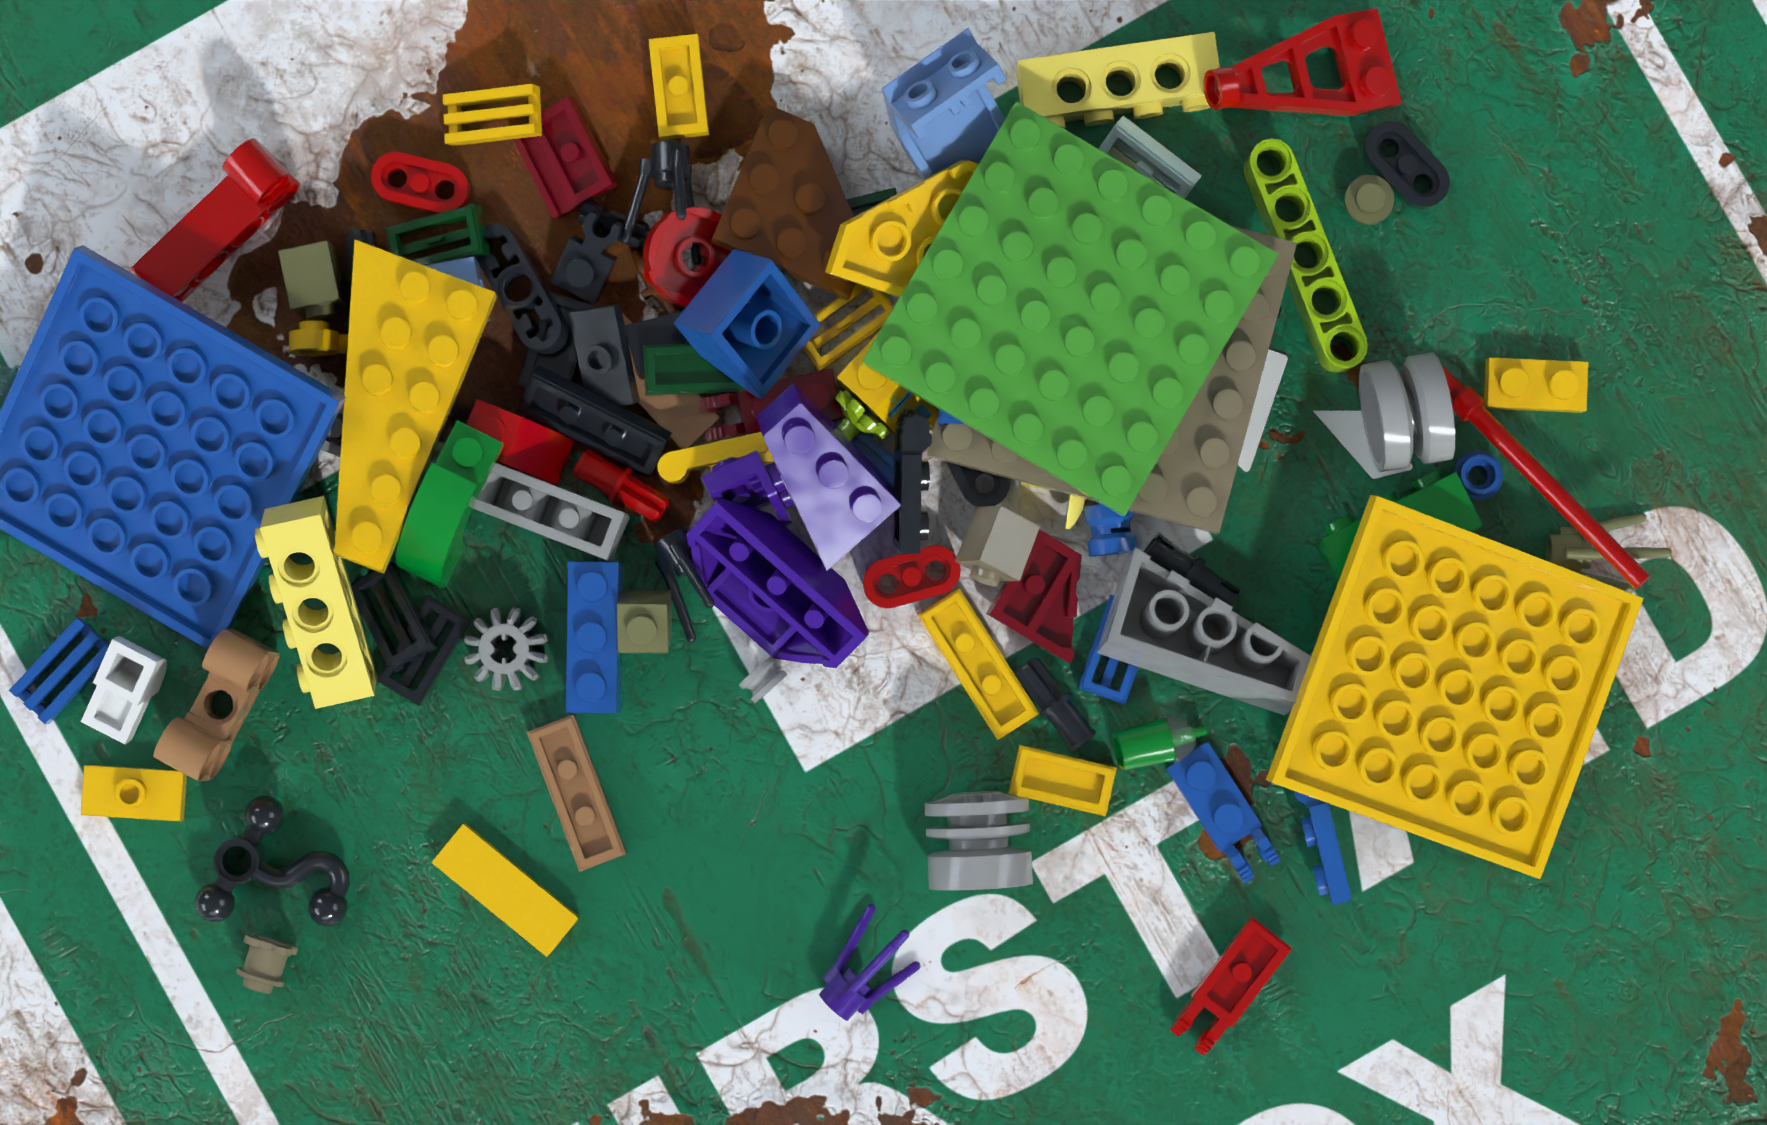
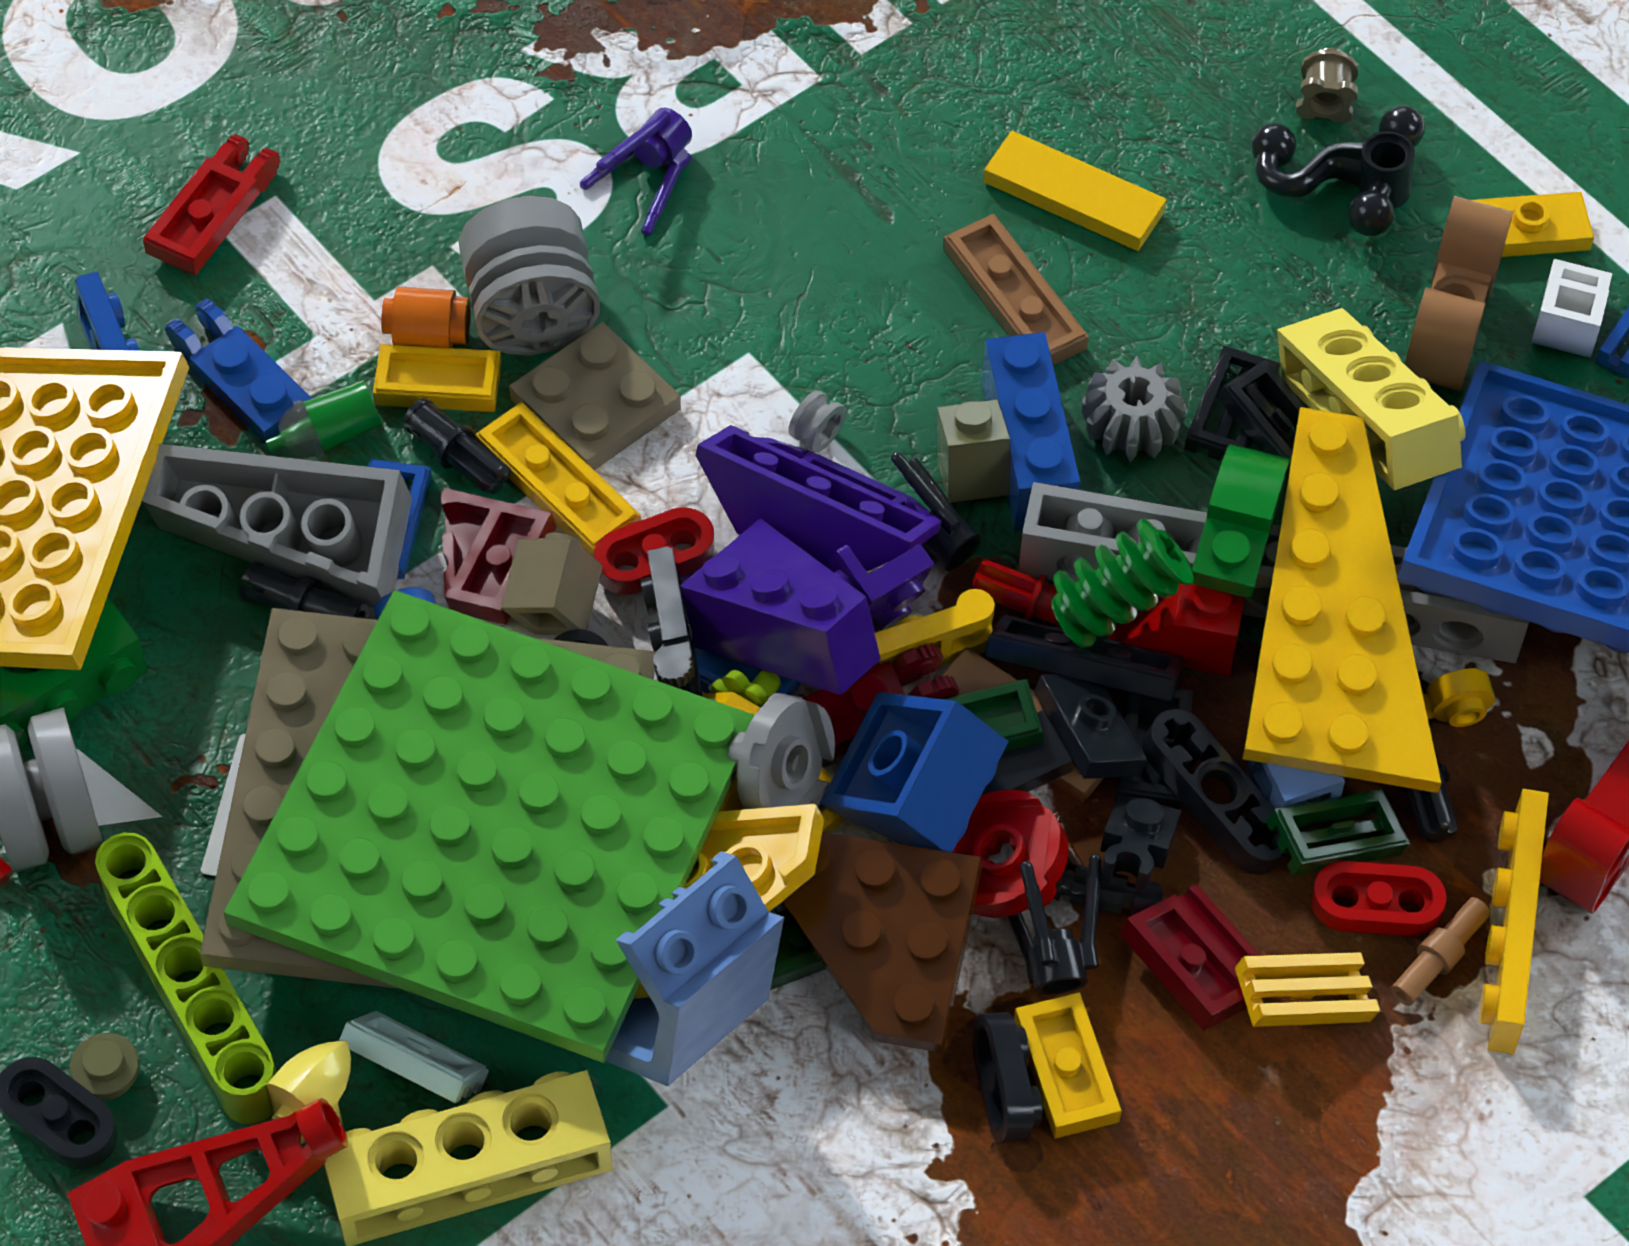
camera: 170 degrees right, 30 degrees down
olive brick [278,241,345,320] -> none
none -> light yellow plate [266,1040,351,1143]
none -> orange brick [381,286,471,349]
none -> dark tan plate [509,321,681,470]
none -> light grey plate [728,693,835,809]
none -> black plate [973,1012,1043,1143]
none -> green piece [1051,518,1195,648]
none -> medium nougat bar [1391,897,1491,1006]
none -> yellow plate [1478,789,1549,1055]

